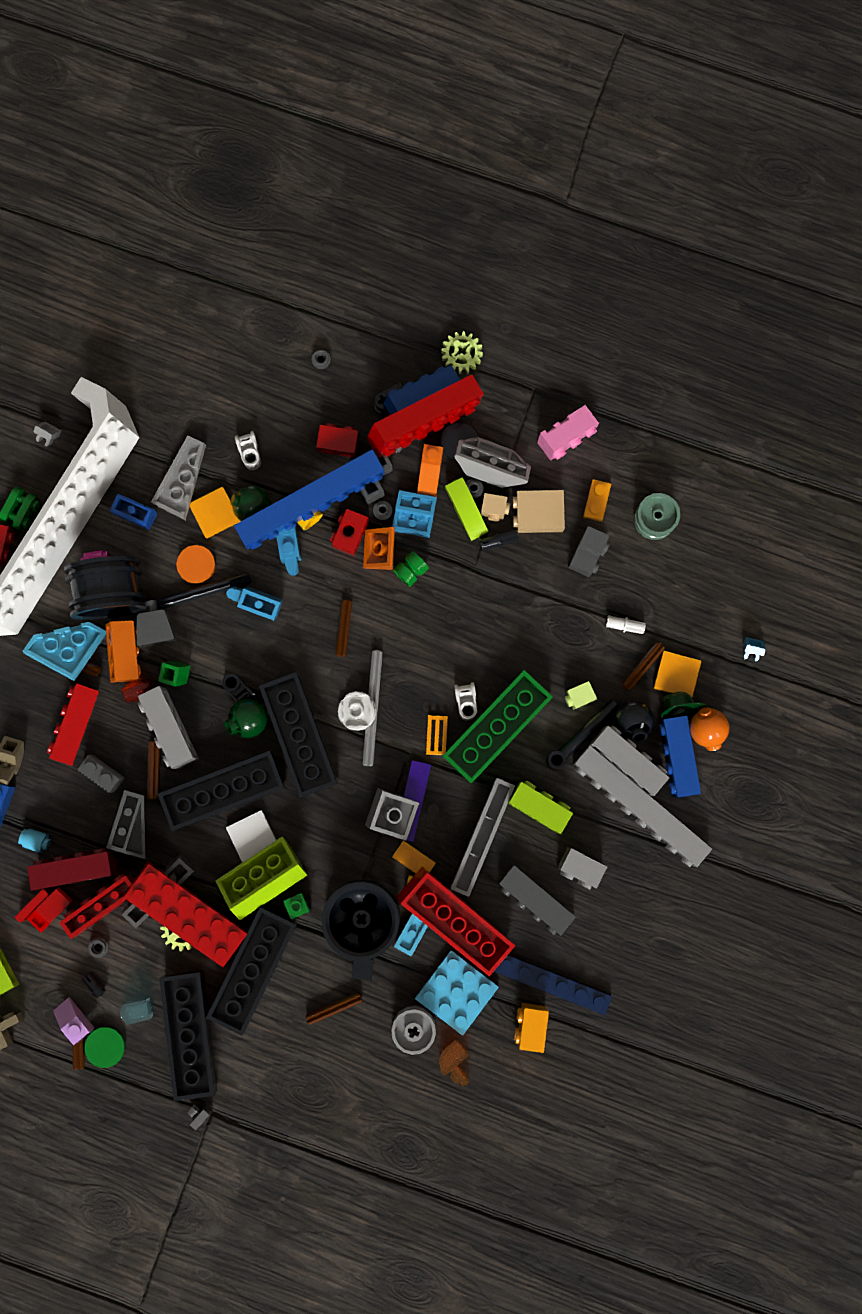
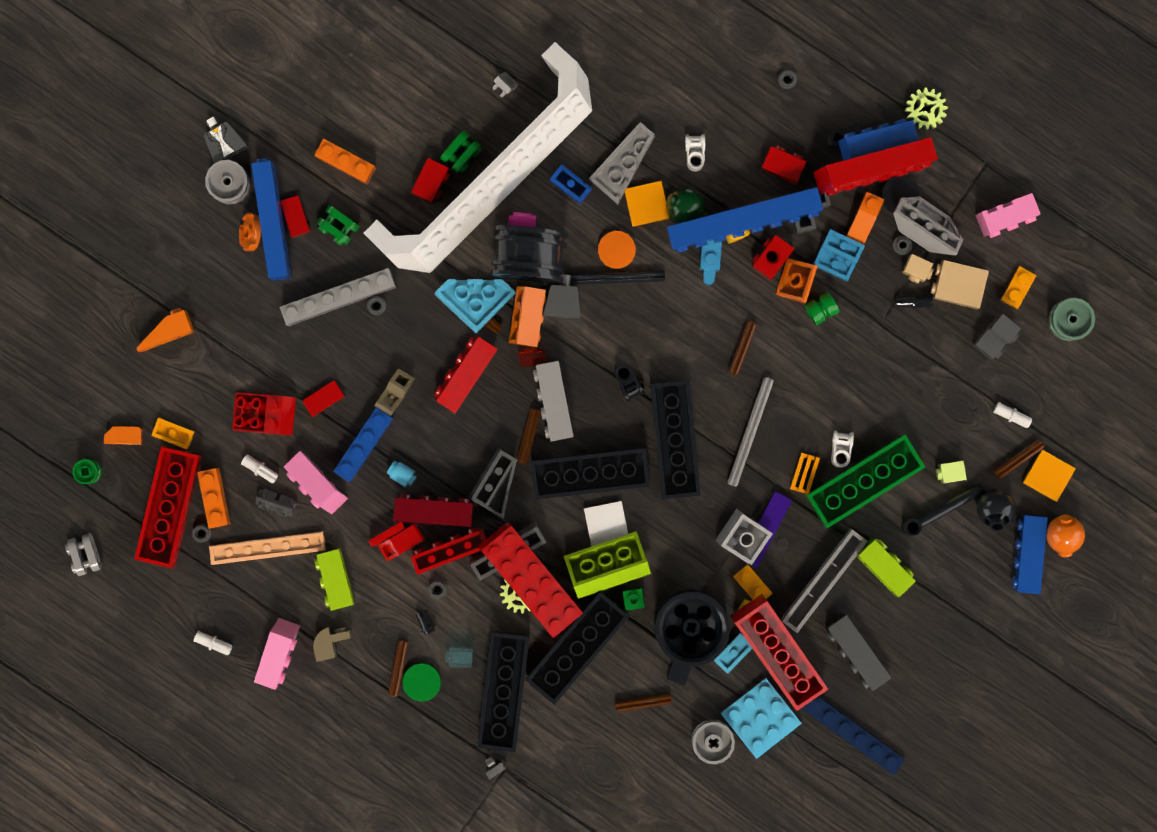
camera: 20 degrees right, 5 degrees up
lavender slope [53,997,94,1045] -> none
dark grey brick [78,755,125,793] -> none
green brick [158,660,191,687] -> none
dark green brick [224,699,269,738] -> none
dark azure hinge [226,586,283,621] -> none
white tile [338,691,377,731] -> none
dark grey plate [373,501,392,520] -> none
clear orange brick [439,1037,469,1087] -> none
lime slope [445,477,488,541] -> none
light orange brick [514,1003,549,1053] -> none
light grey brick [557,847,607,890] -> none
light grey brick [573,746,712,867] -> none
light grey brick [588,726,669,796] -> none
dark green piece [661,691,708,719] -> none
tile [743,637,766,661] -> none

